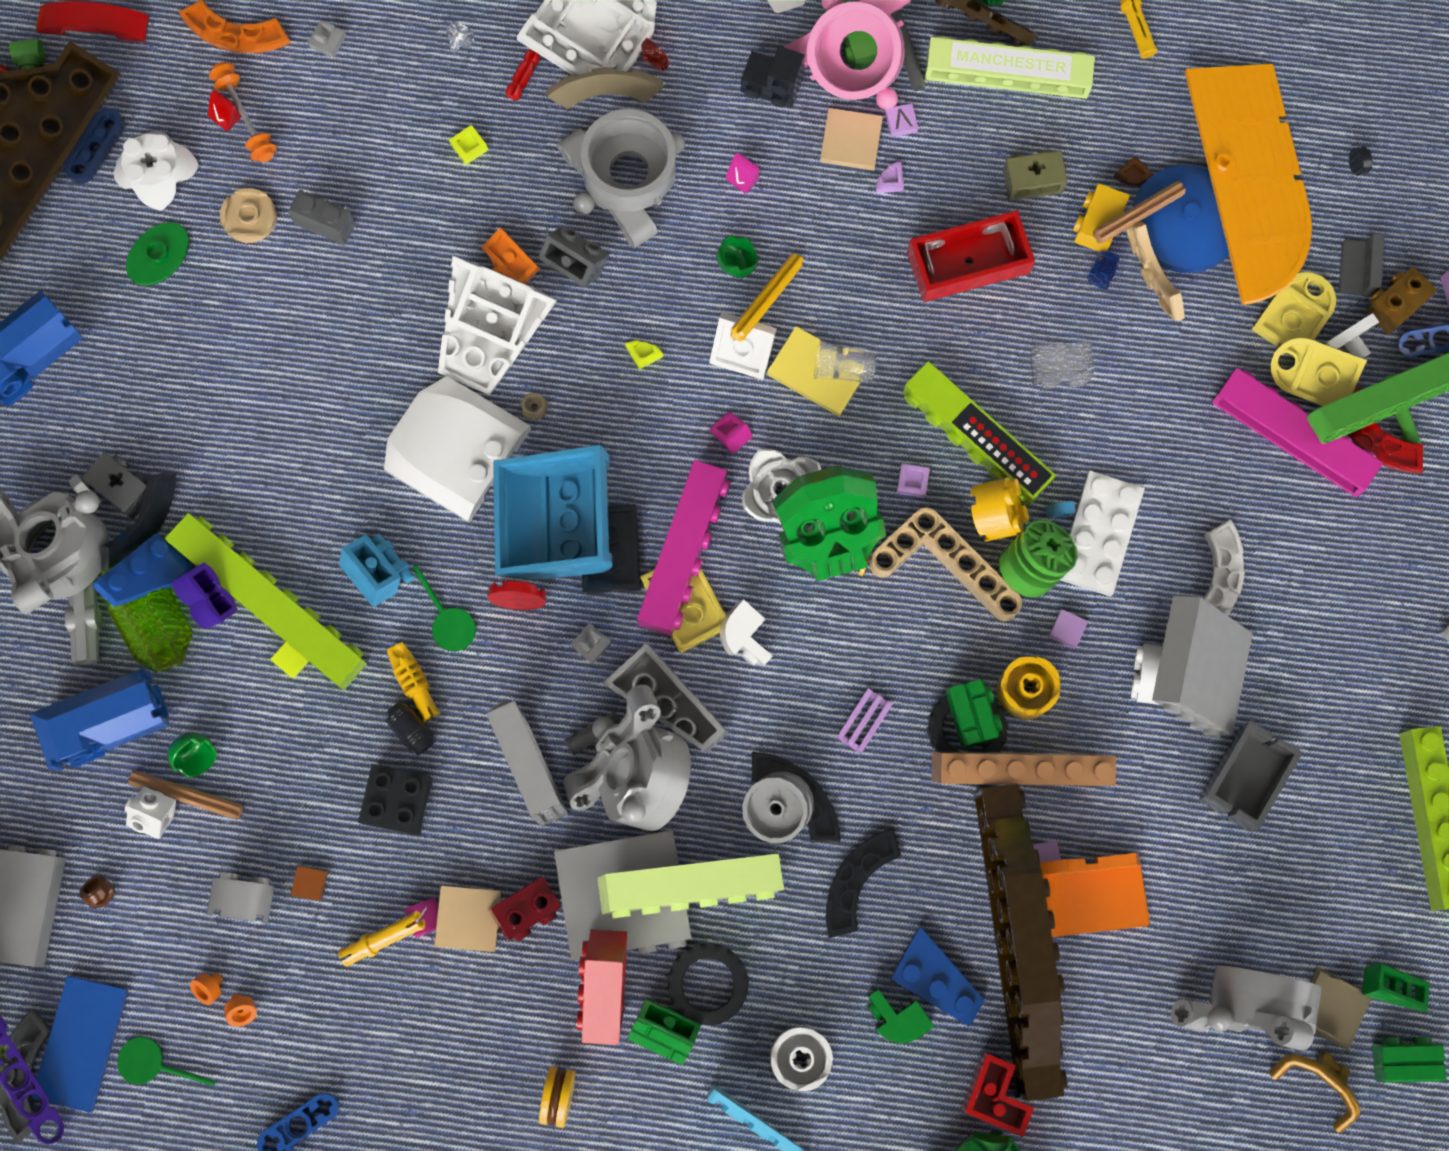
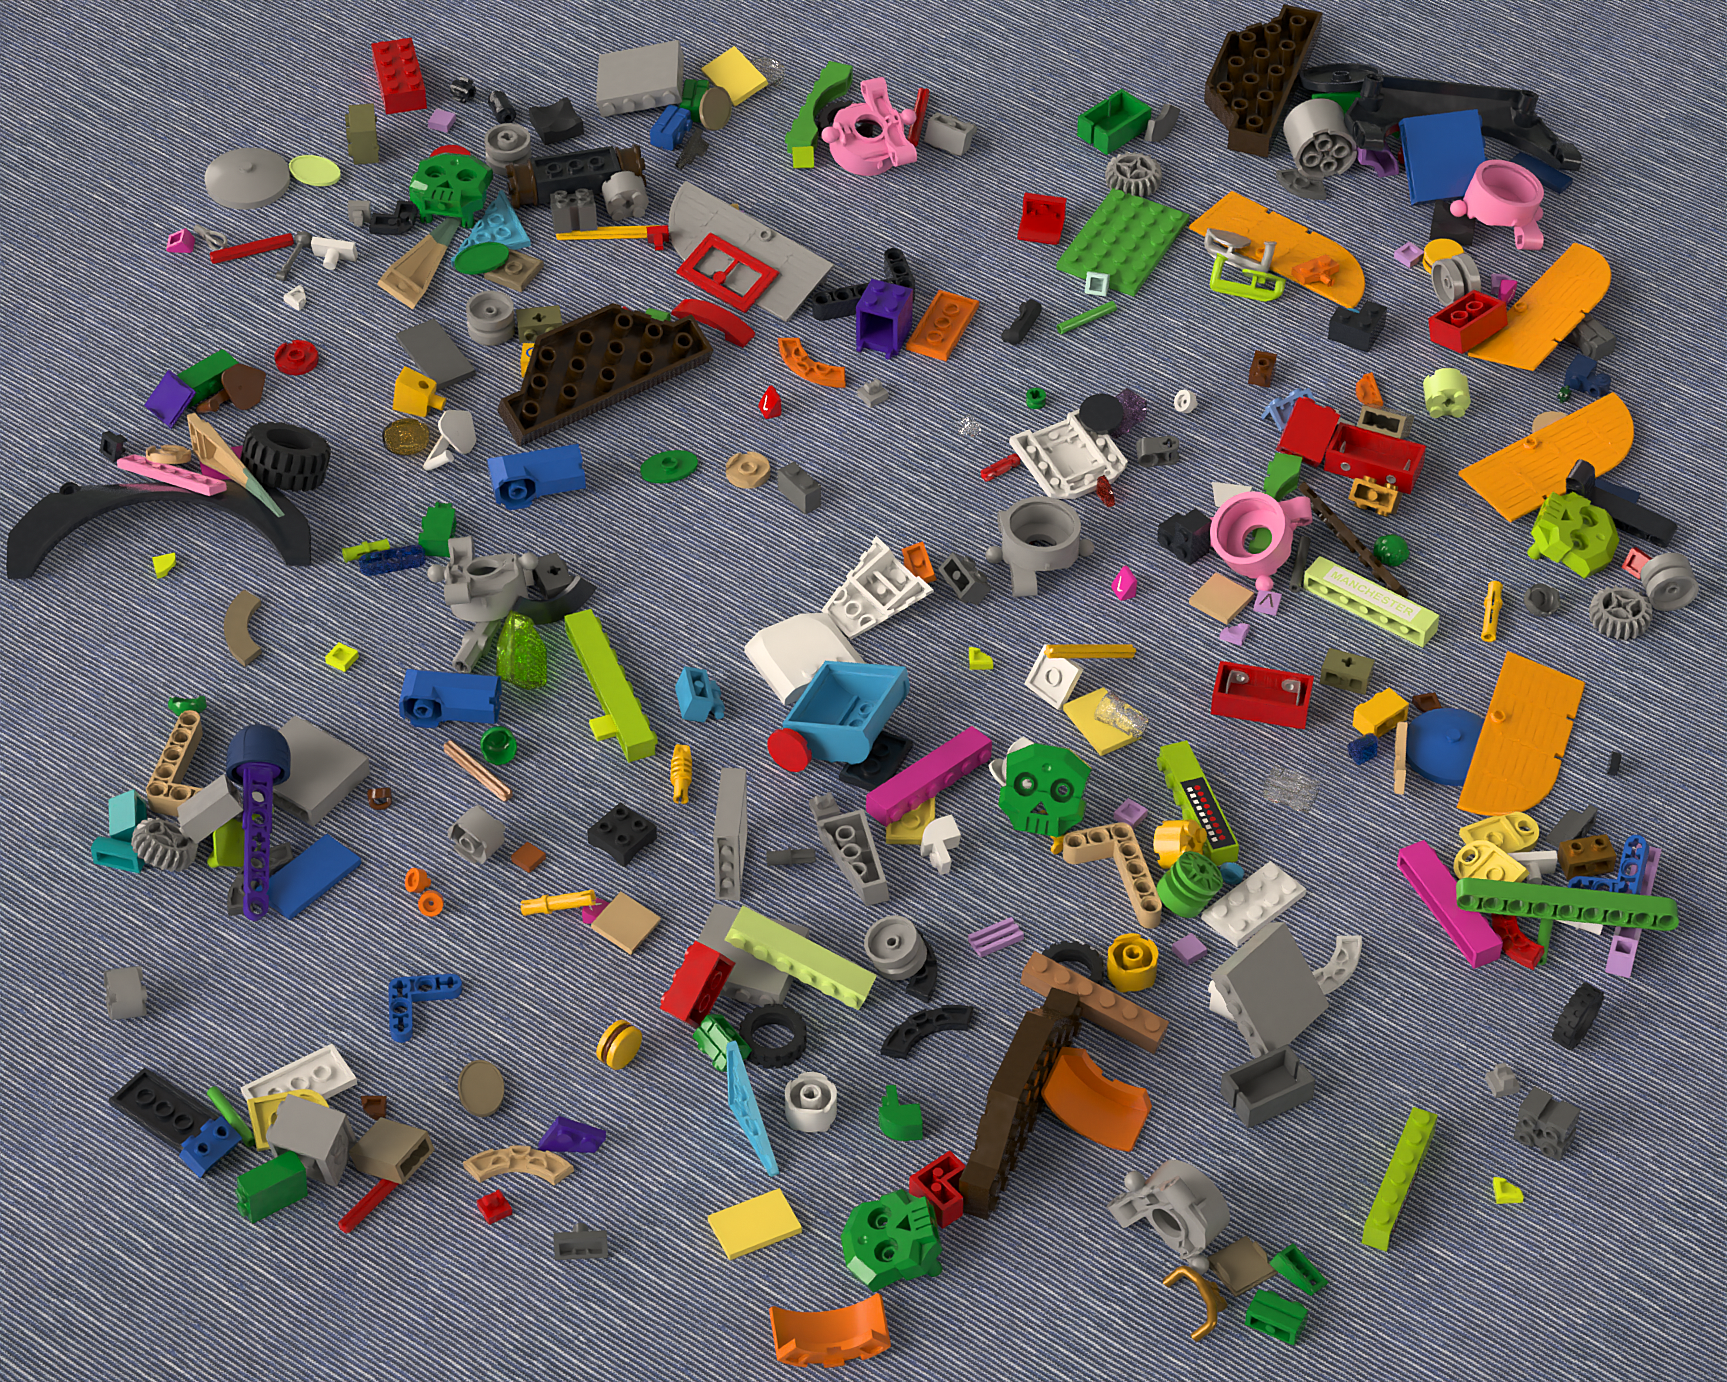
camera: 30 degrees right, 30 degrees down
dark blue plate [64,108,125,184] -> none
blue wing [93,532,194,607] -> none
white brick [114,131,199,211] -> none
green piece [117,1037,215,1086] -> none
white brick [125,786,176,839] -> none
dark purple brick [172,562,237,630] -> none
orange axle [209,62,277,162] -> none
black head [385,702,436,756] -> none
green piece [412,565,476,652] -> none
neon yellow tile [449,125,488,165] -> none
dark red brick [488,876,562,942] -> none
dark tan plate [520,393,549,420] -> none
dark tan tile [546,67,663,109] -> none
light grey piece [563,685,691,831] -> none
dark pink slope [709,411,752,454] -> none
green hair [716,235,758,278] -> none
blue wing [890,926,984,1027] -> none
green brick [946,679,1002,749] -> none
medium nougat axle [1093,181,1186,244] -> none

